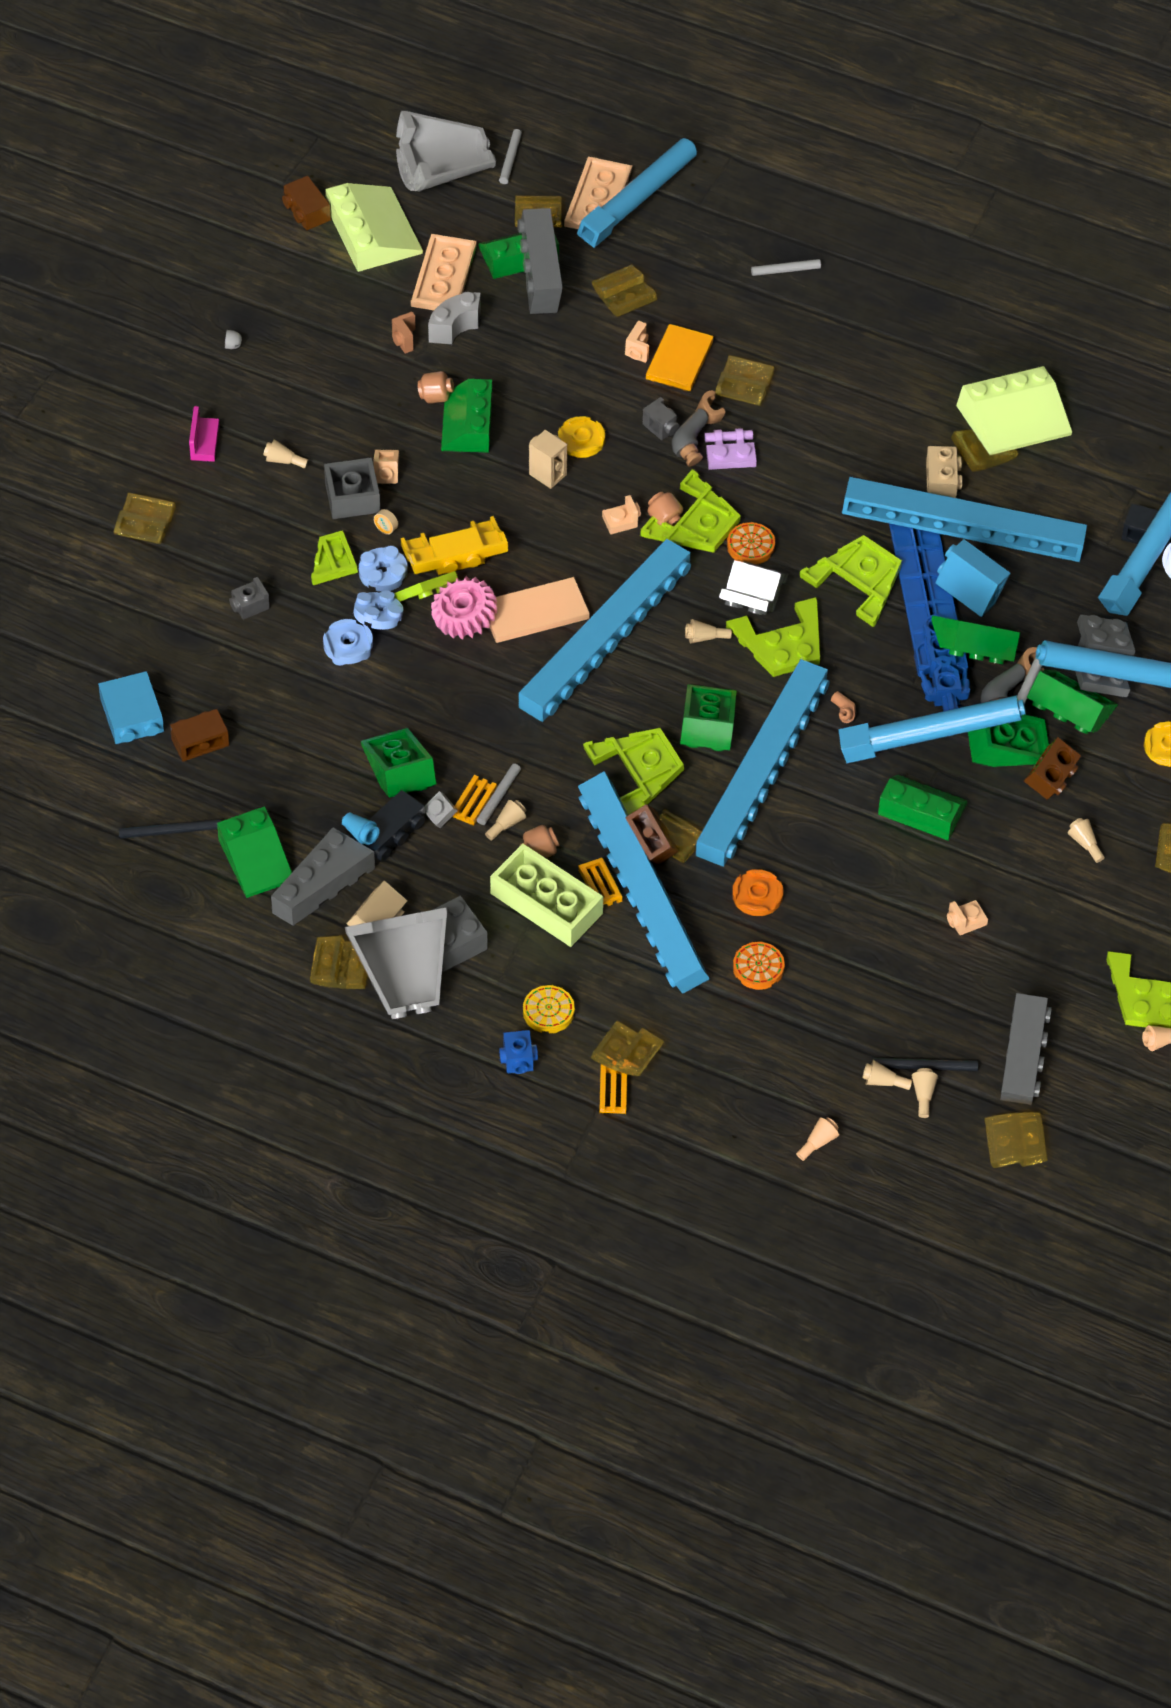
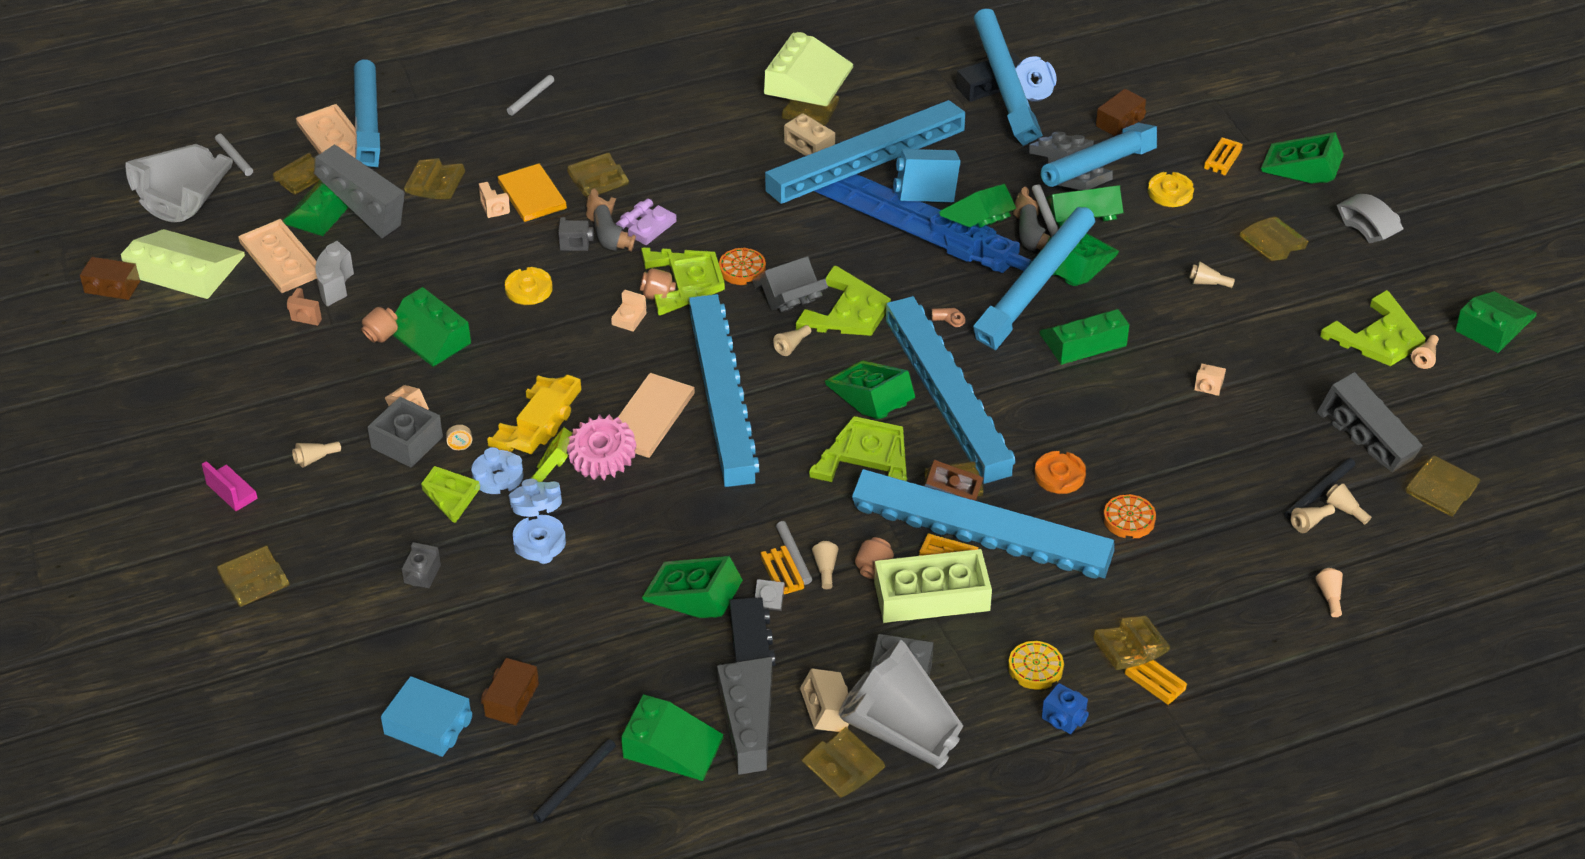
camera: 45 degrees left, 10 degrees down
light grey hinge [225,330,242,349] -> none
dark azure cone [342,812,379,845] -> none
tan brick [529,430,567,489] -> none
lime wing [800,535,902,627] -> none
reddish brown brick [1024,737,1081,799] -> none

